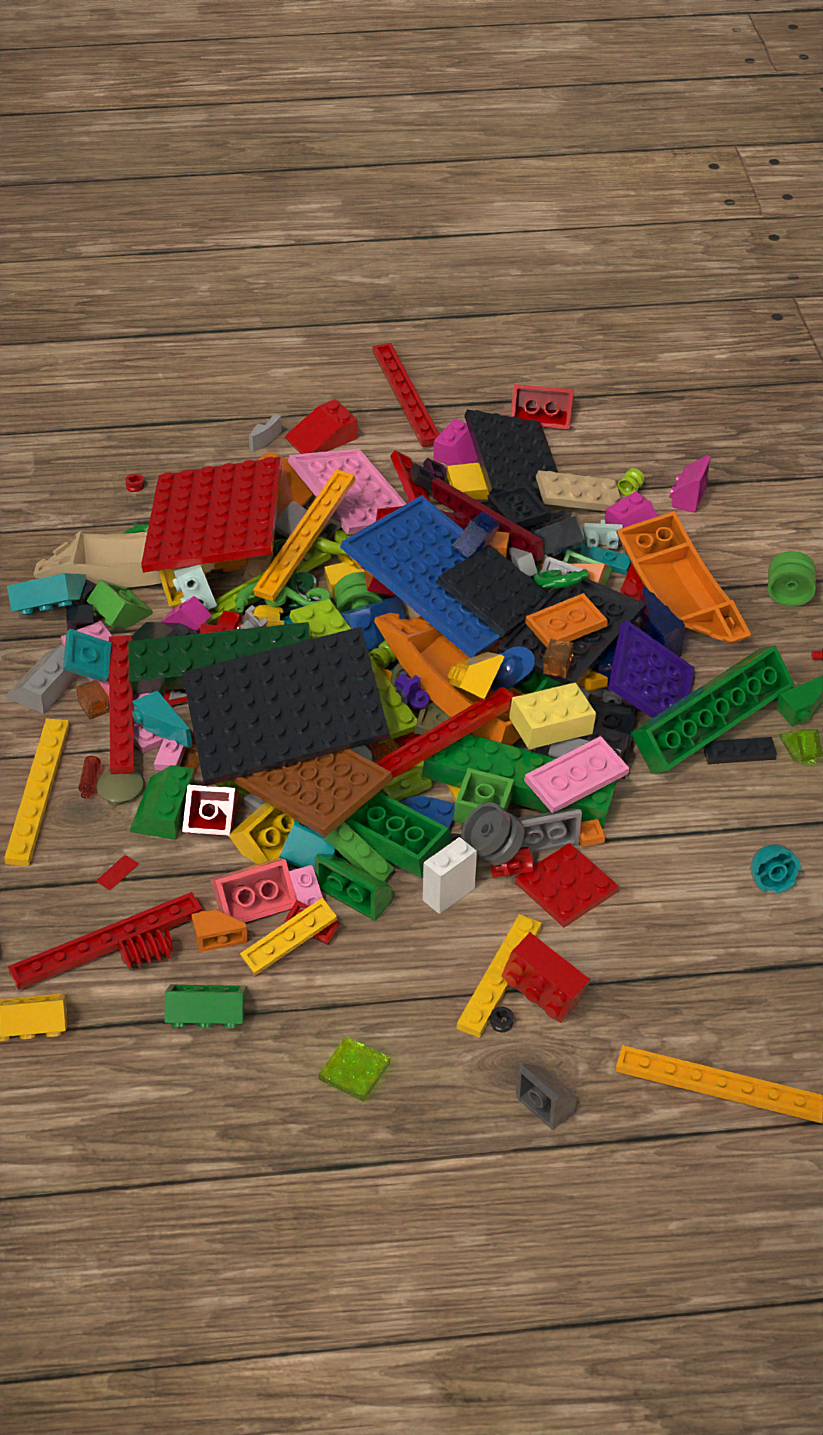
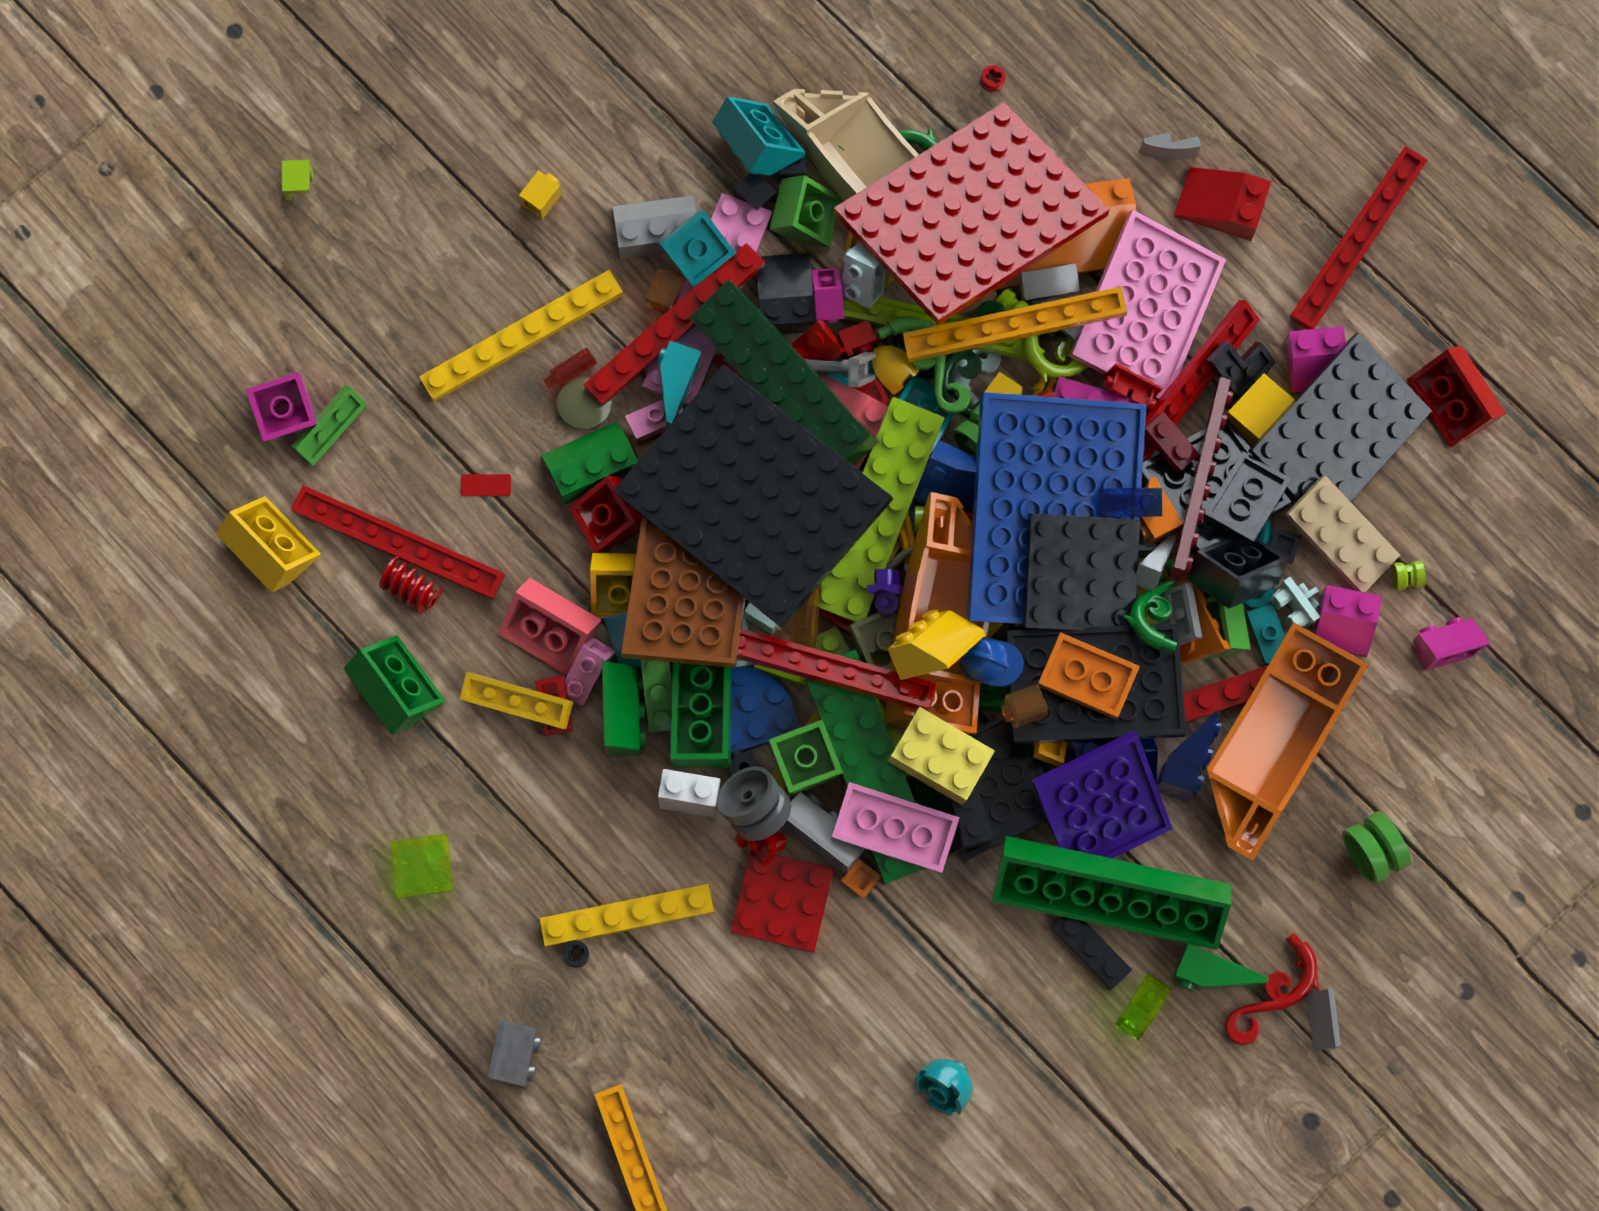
camera: 50 degrees right, 30 degrees up
orange slope [191,909,248,952] -> none
red brick [501,932,590,1023] -> none

